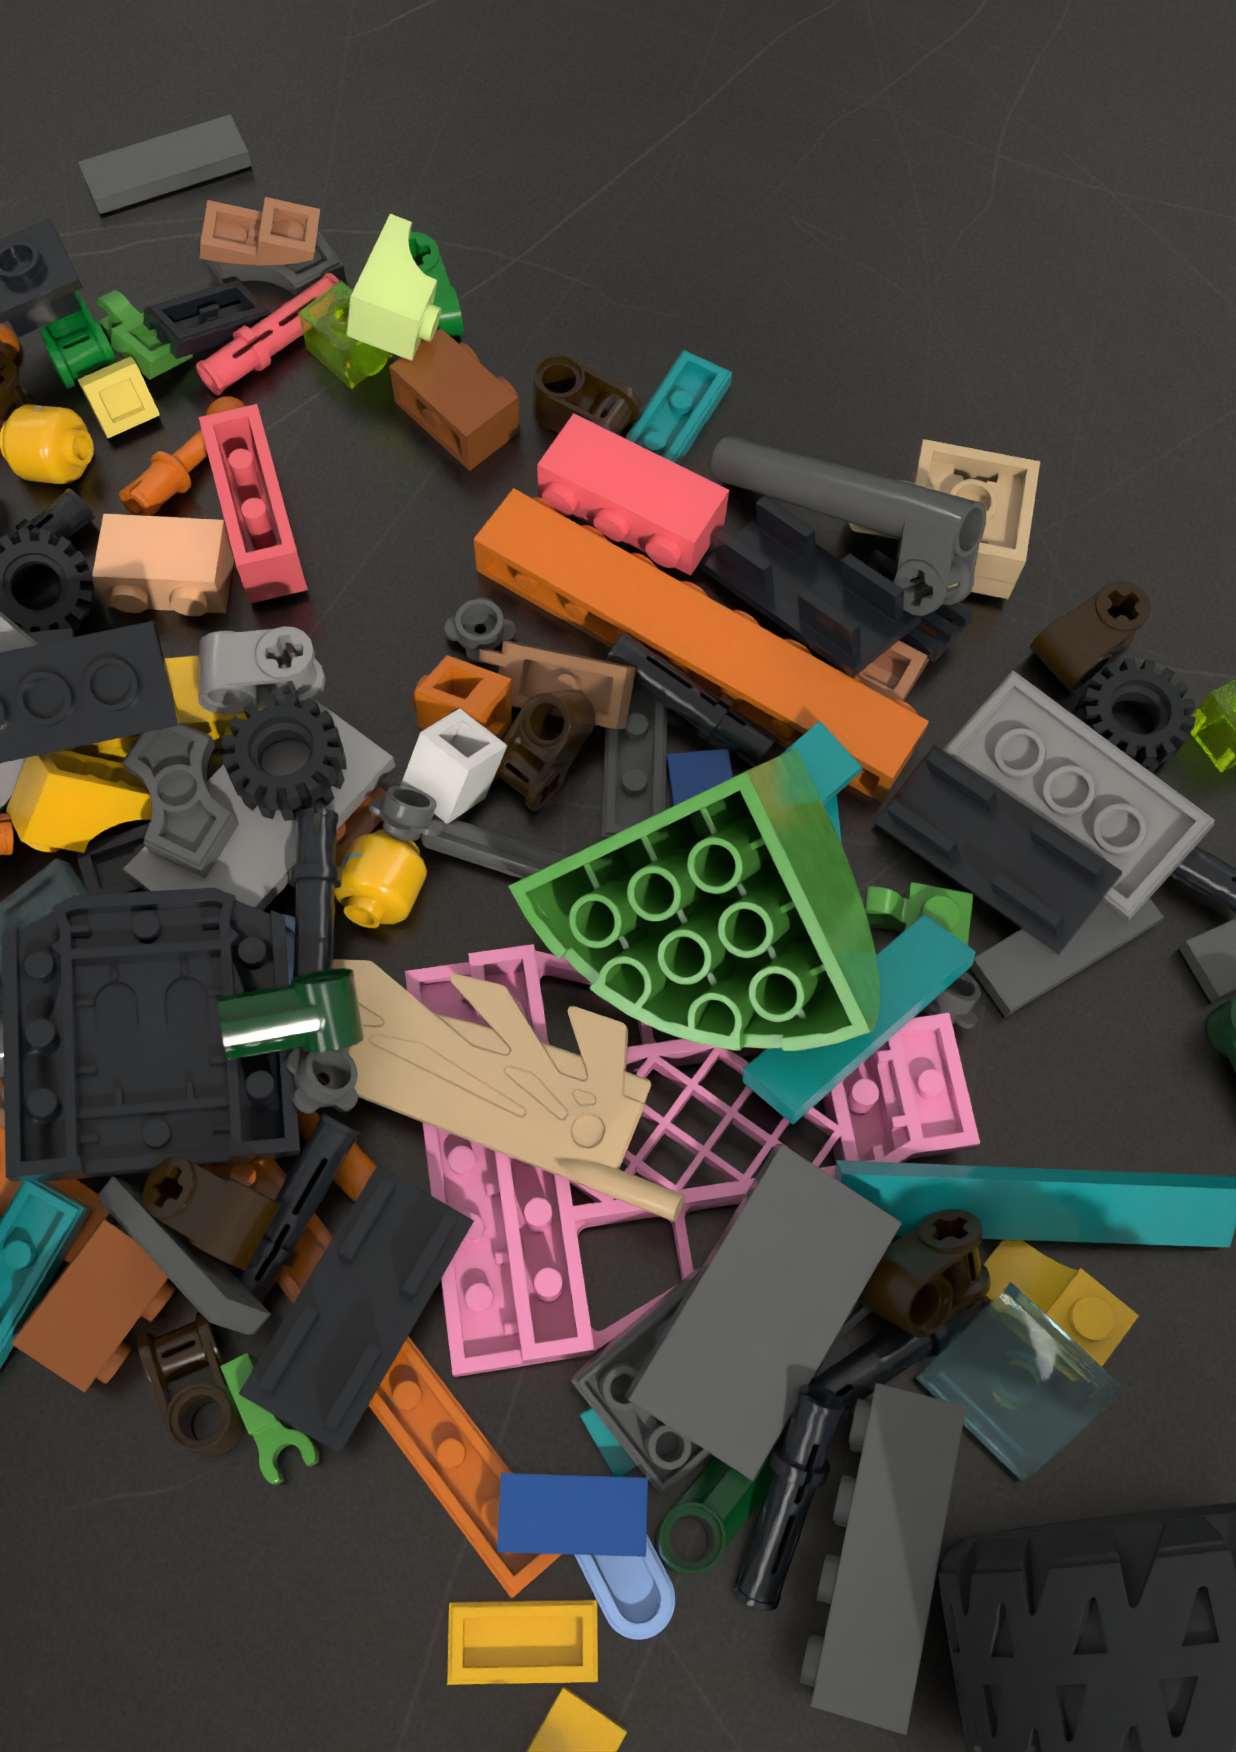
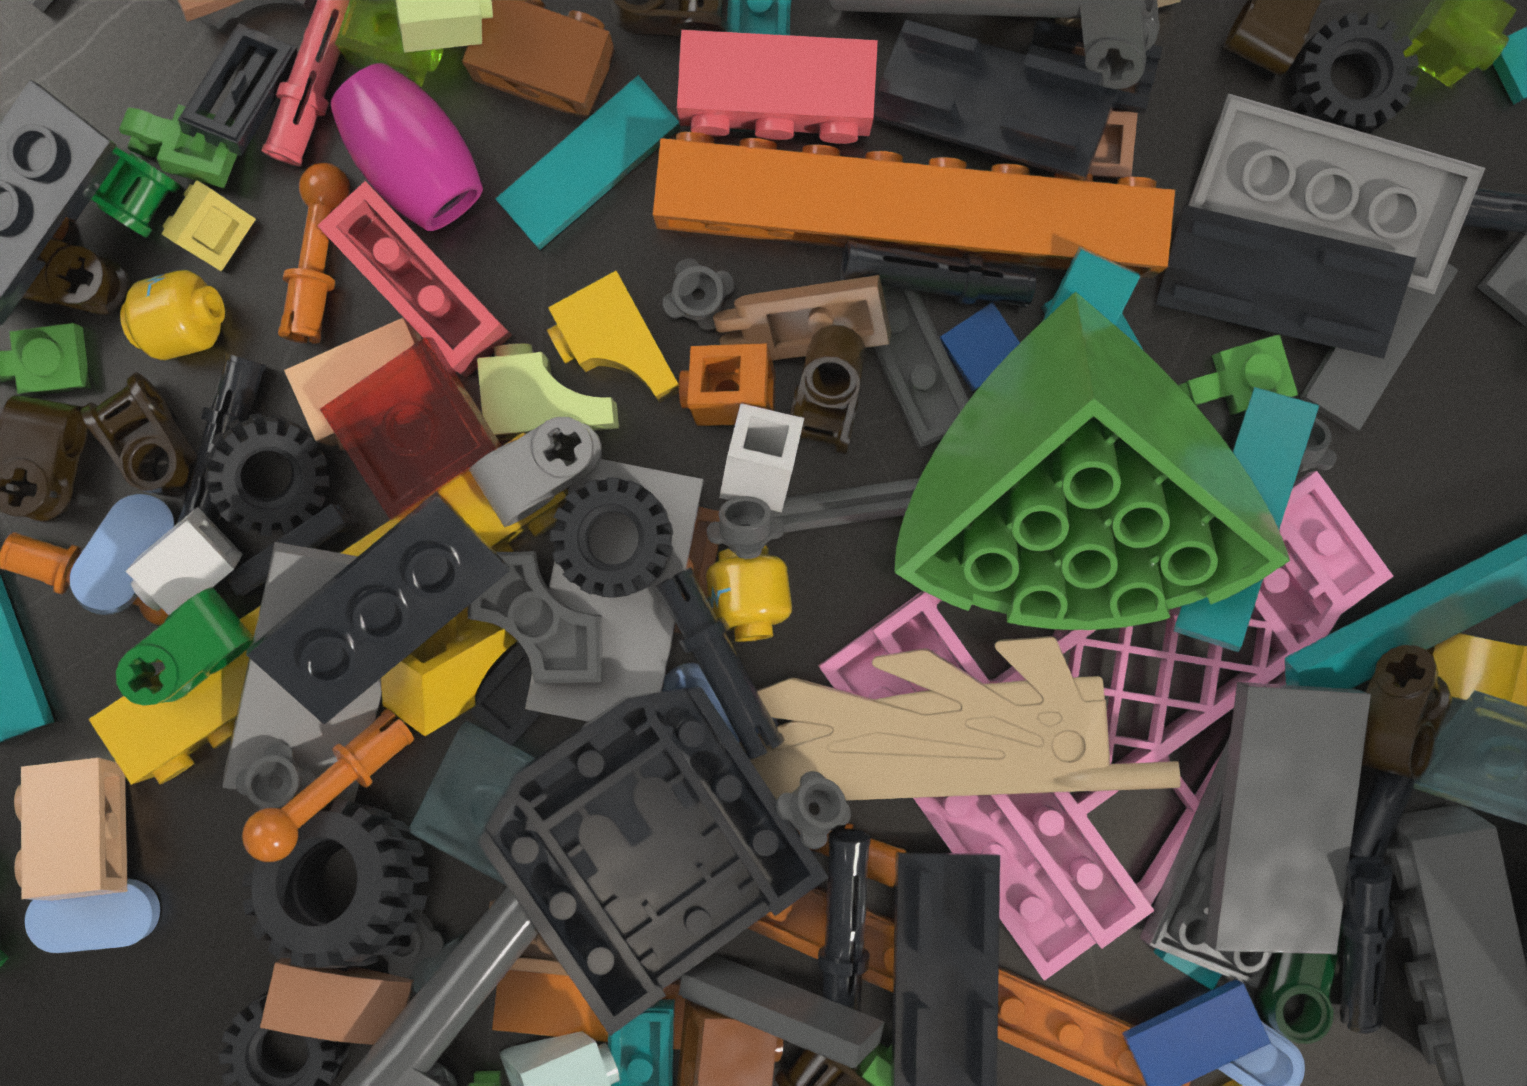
camera: 25 degrees left, 20 degrees up
dark brown piece [143,1156,281,1270] -> none
dark green piece [217,968,364,1060] -> none
none -> clear red tile [320,337,502,520]
none -> dark pink piece [331,63,483,231]
none -> yellowish green arch [477,344,619,441]
none -> teal tile [496,75,681,250]
none -> yellow arch [547,271,679,403]

